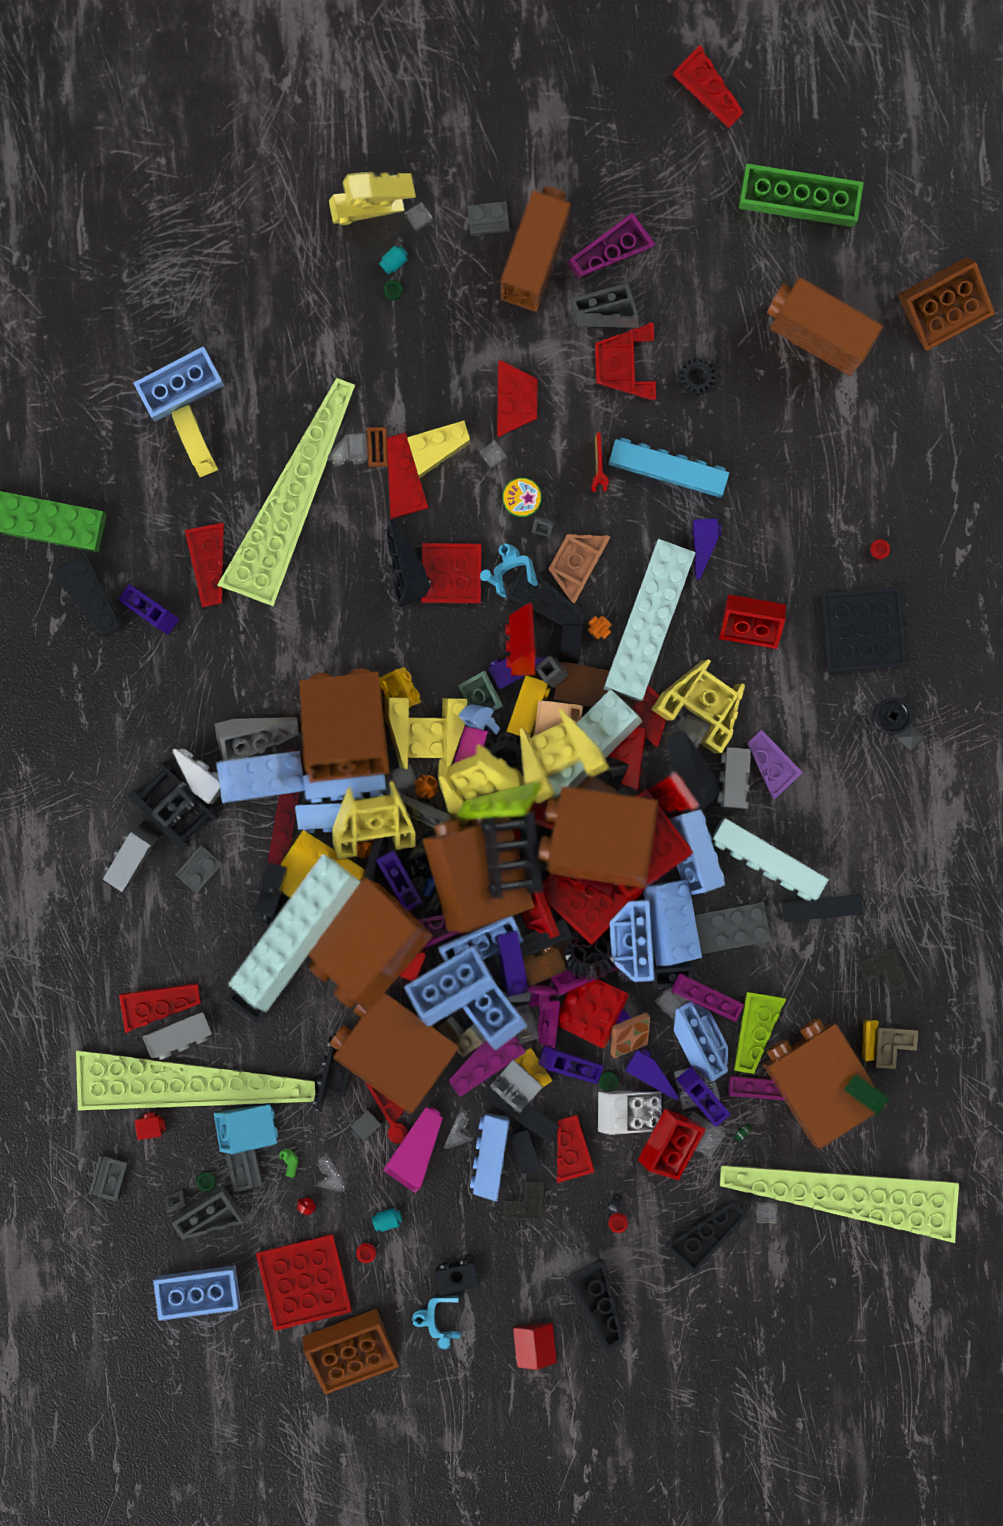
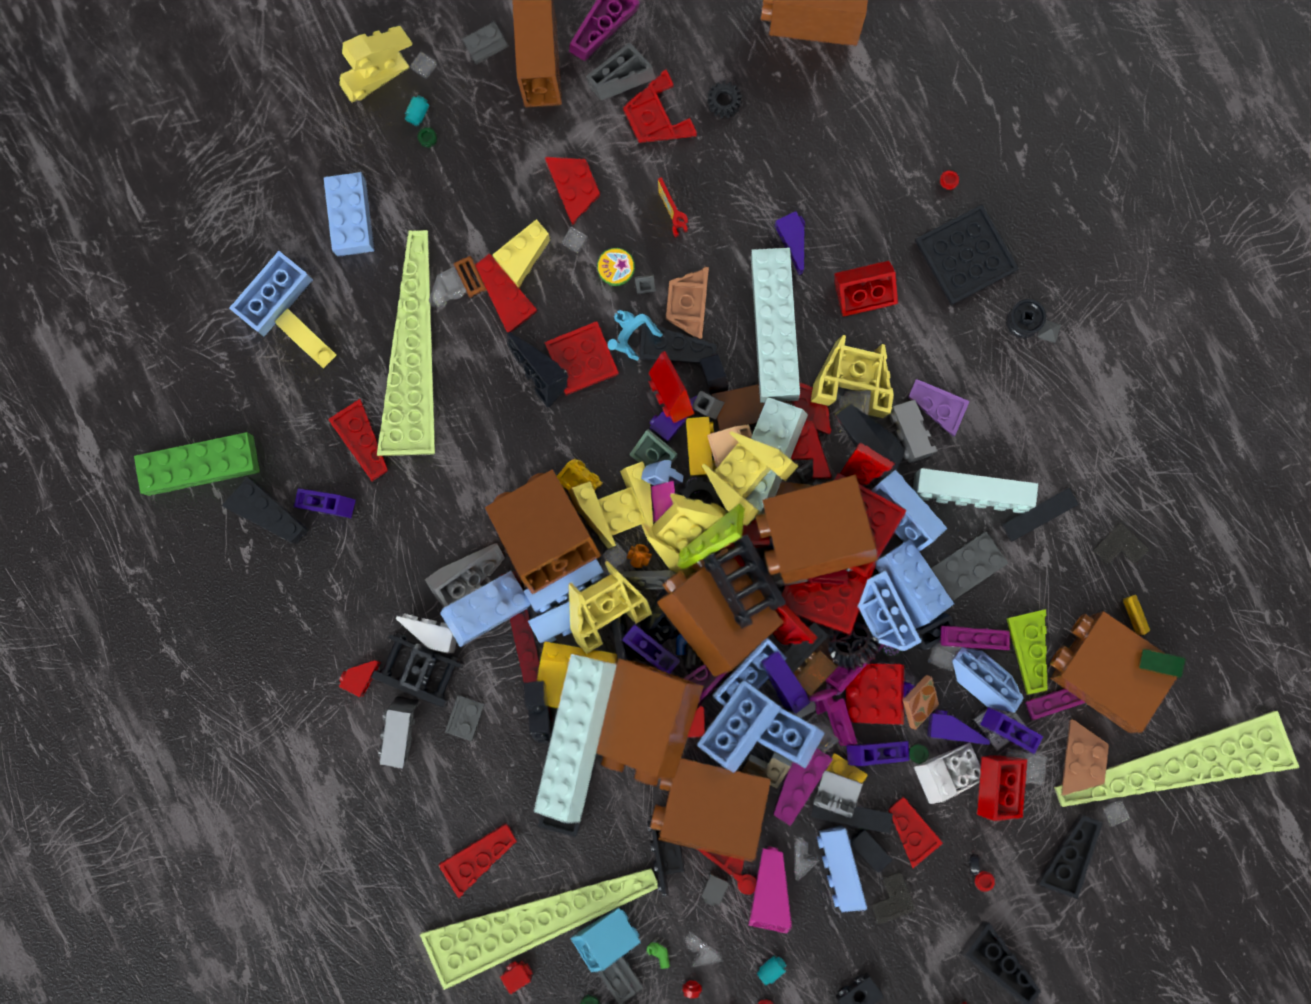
camera: 15 degrees left, 5 degrees down
light grey wedge [142,1012,212,1060] -> none
orange gear [357,839,373,859] -> none
orange gear [587,615,612,640] -> none
medium azure brick [608,438,729,498] -> none
dark green tile [733,1123,752,1142] -> none
dark tan plate [875,1027,918,1069] -> none
none -> light blue brick [324,172,374,256]
none -> red slope [339,660,382,697]
none -> nougat wing [1061,720,1109,796]

